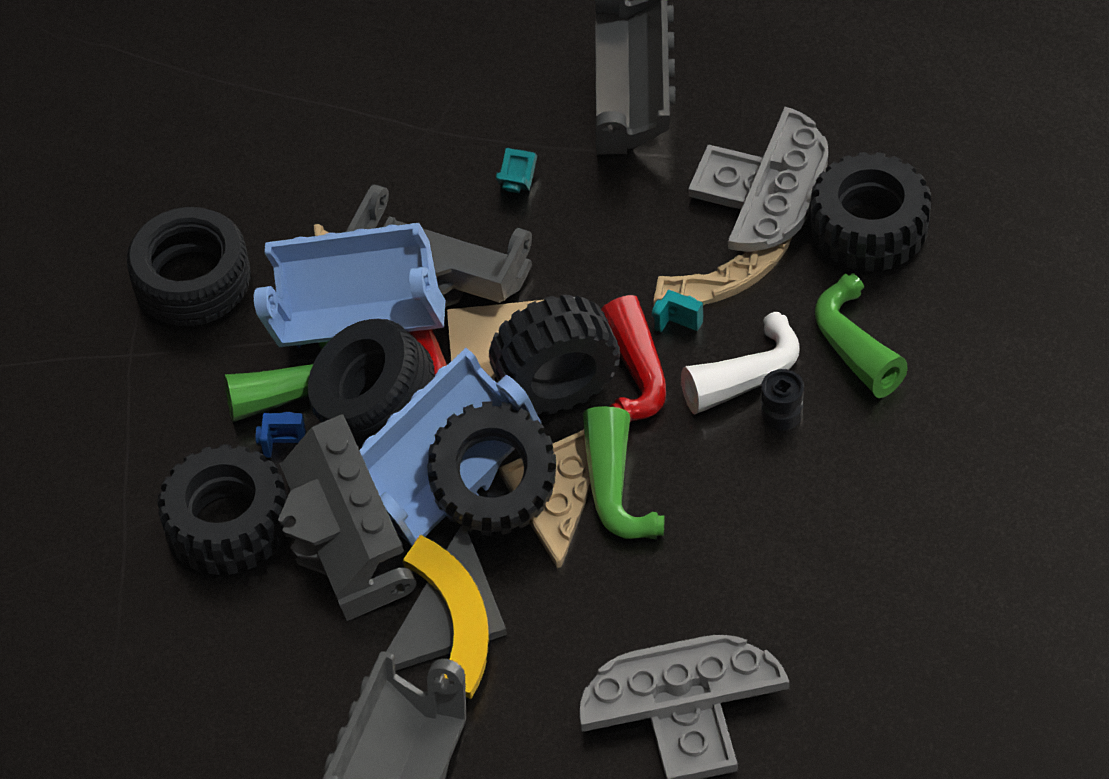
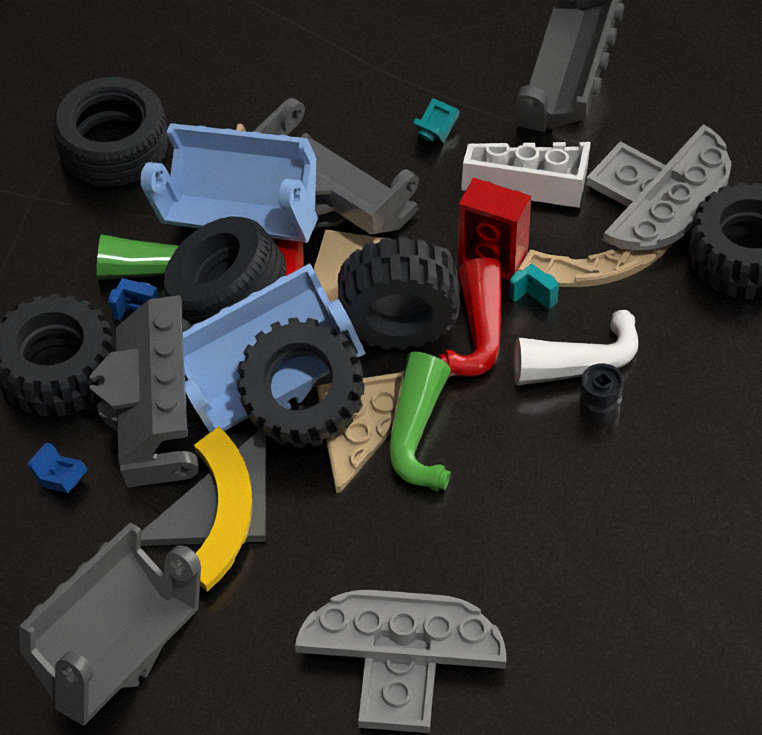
camera: 15 degrees right, 0 degrees up
bright green animal [815,273,908,398] -> none
none -> blue bracket [27,443,88,493]
none -> red brick [458,177,531,280]
none -> white wedge [461,142,591,207]

